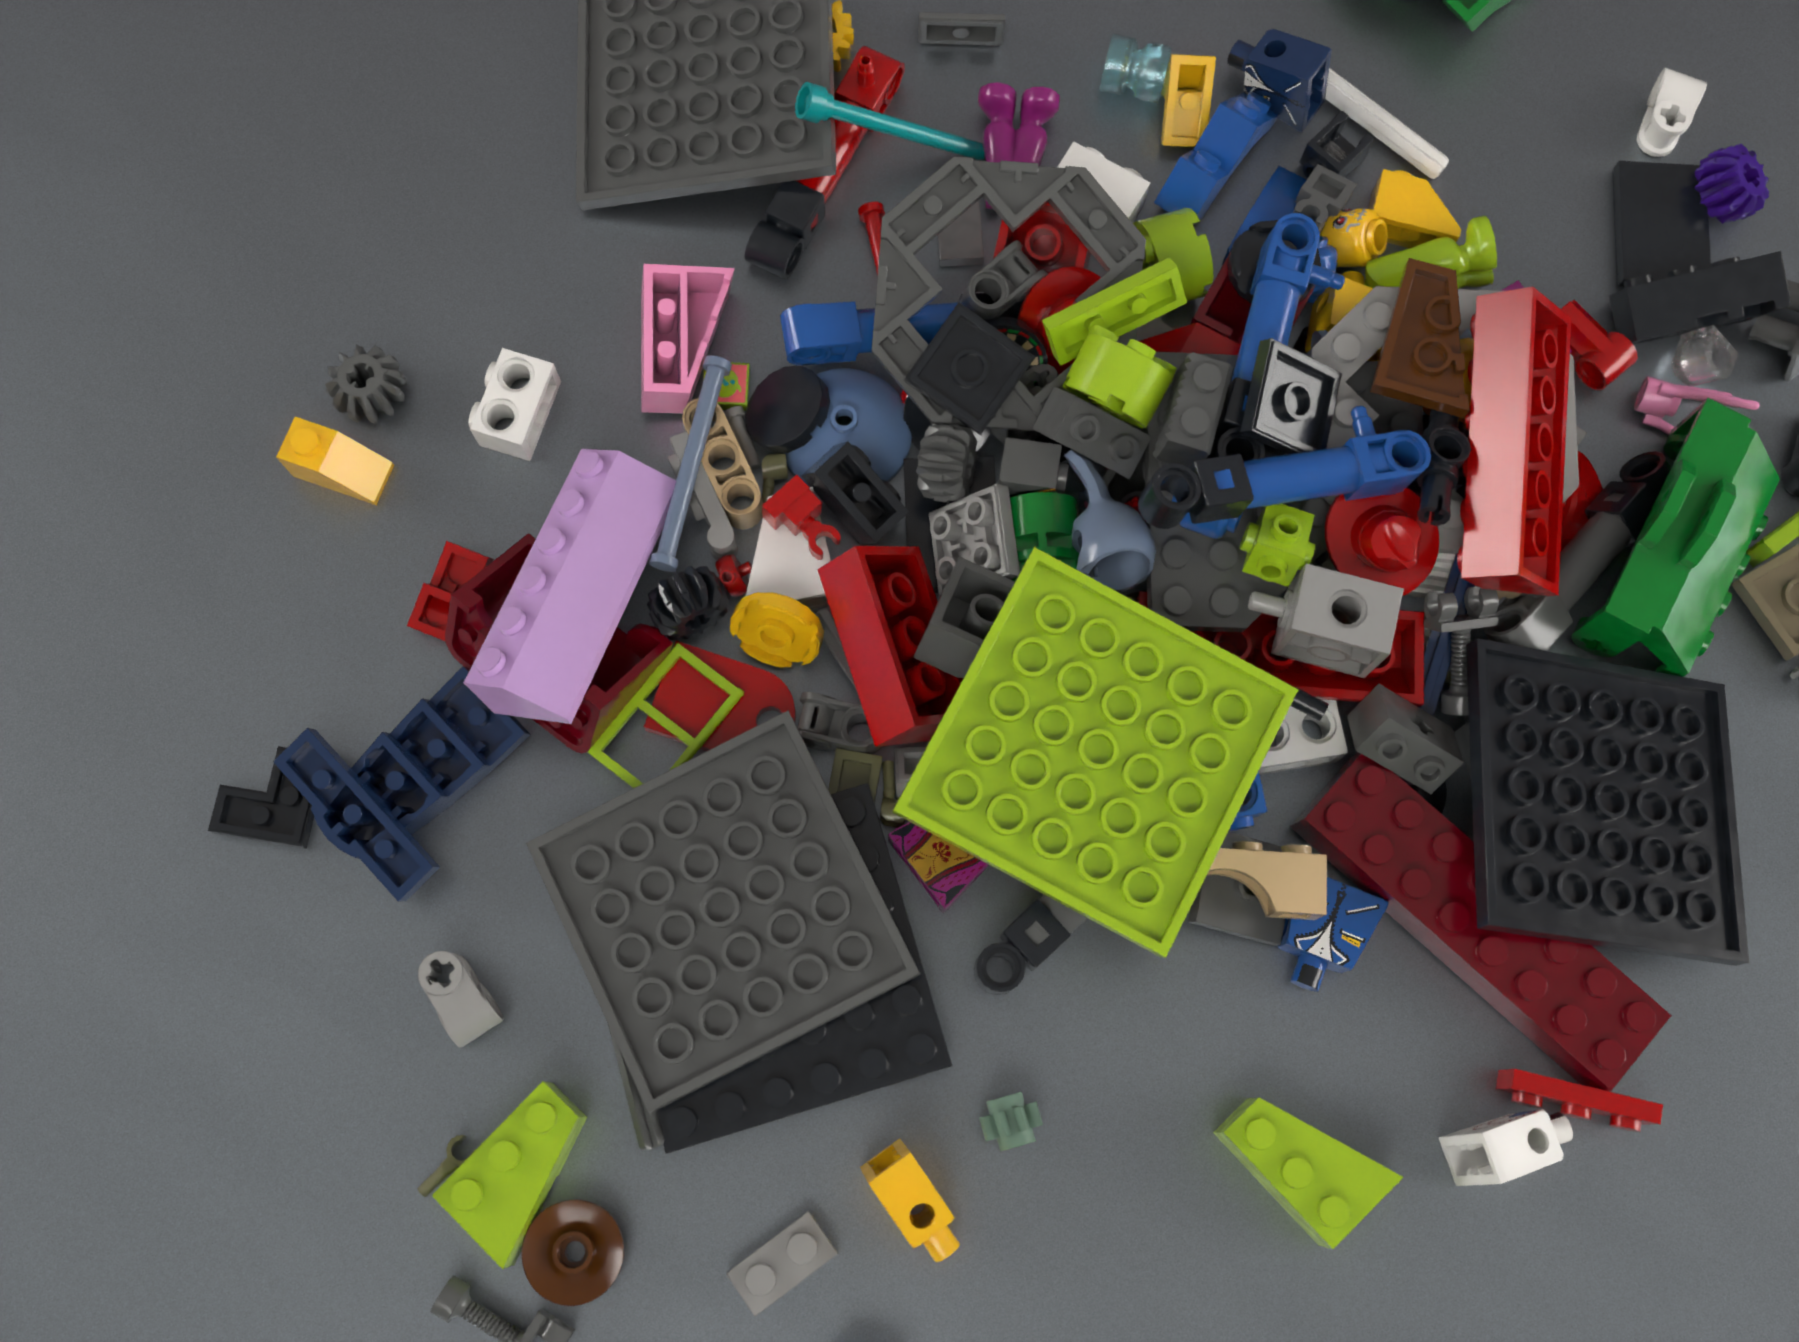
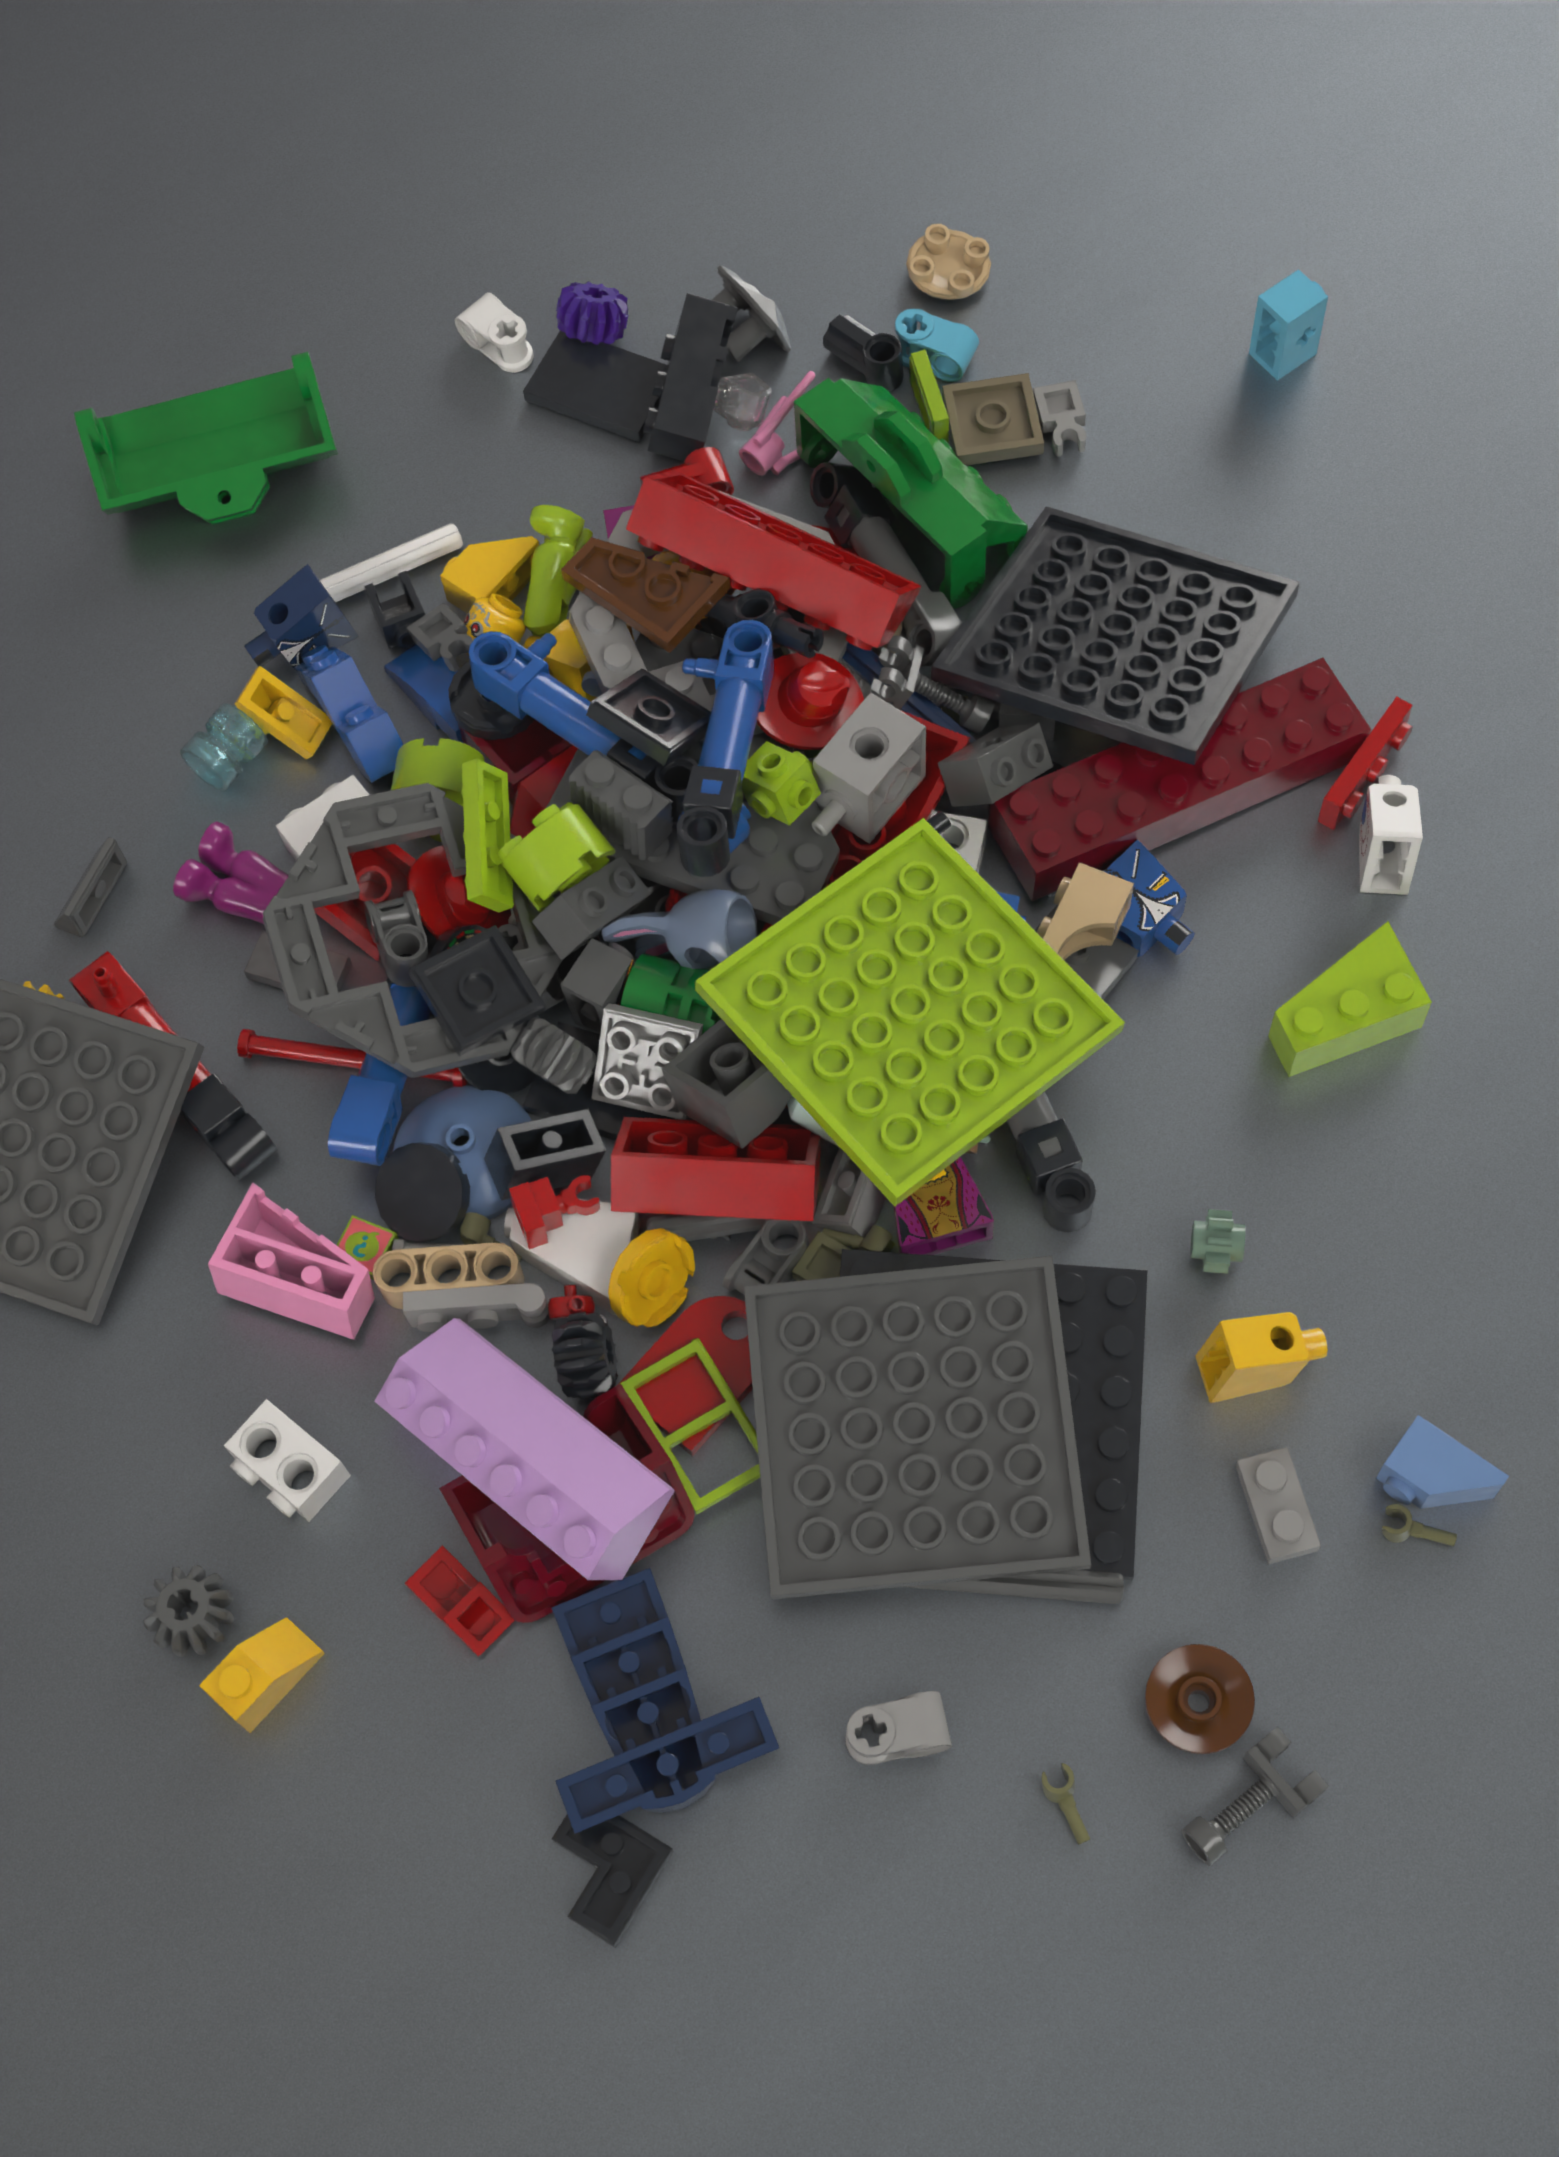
camera: 60 degrees left, 10 degrees down
lime wedge [431,1081,587,1270] -> none
sand blue bar [649,355,732,572] -> none
teal piece [795,82,984,160] -> none

